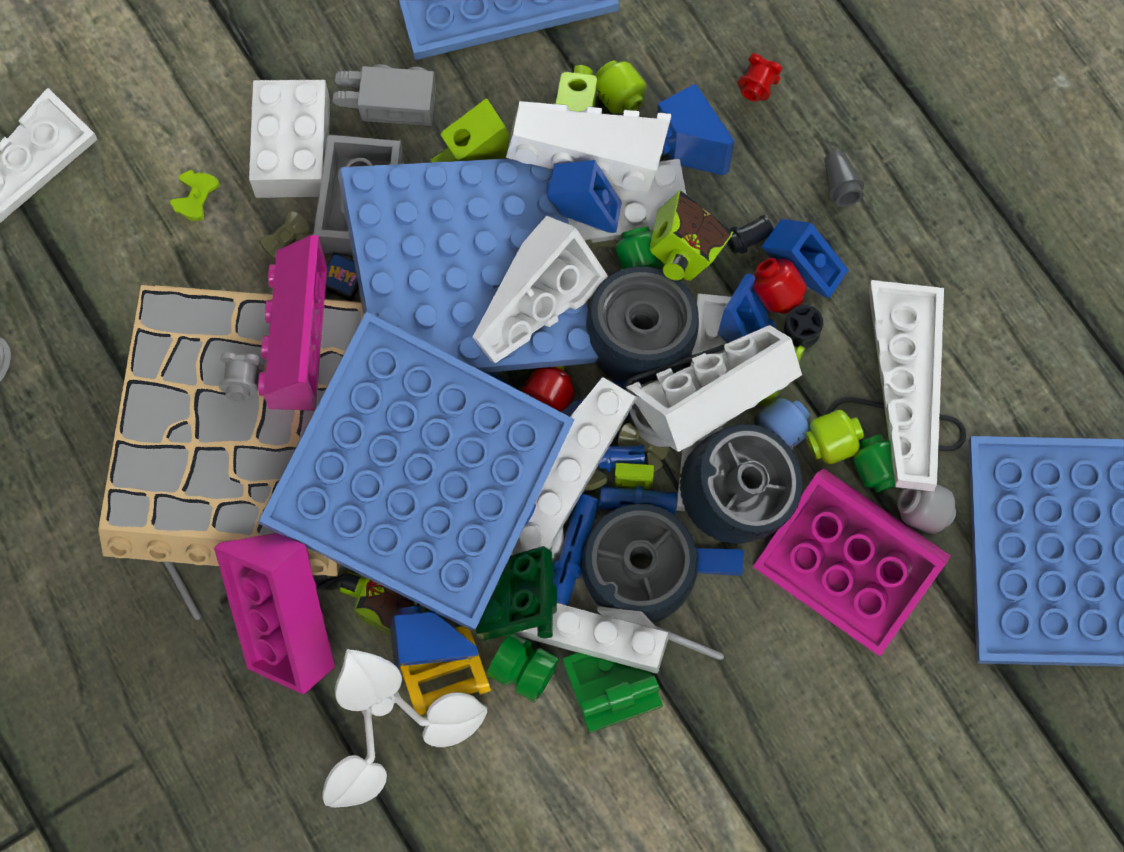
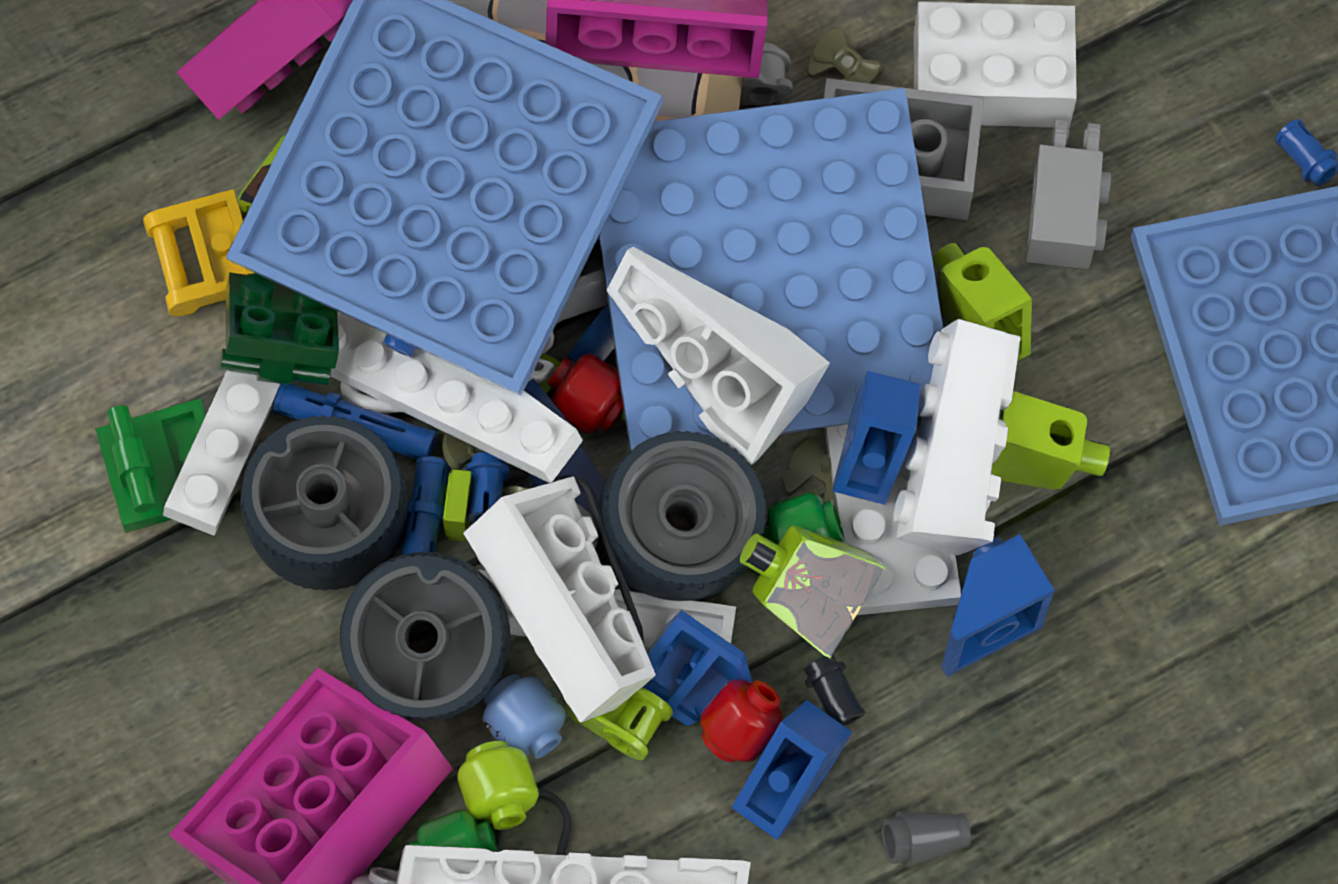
camera: 90 degrees right, 5 degrees down
white plant [322,649,488,807] -> none
blue slope [389,606,478,667] -> none
green wheel [487,633,559,703] -> none
lime head [595,60,647,114] -> none
light grey piece [597,606,724,660] -> none
blue piece [696,548,744,576] -> none
red brick [737,53,782,102] -> none
black wheel [784,305,824,349] -> none

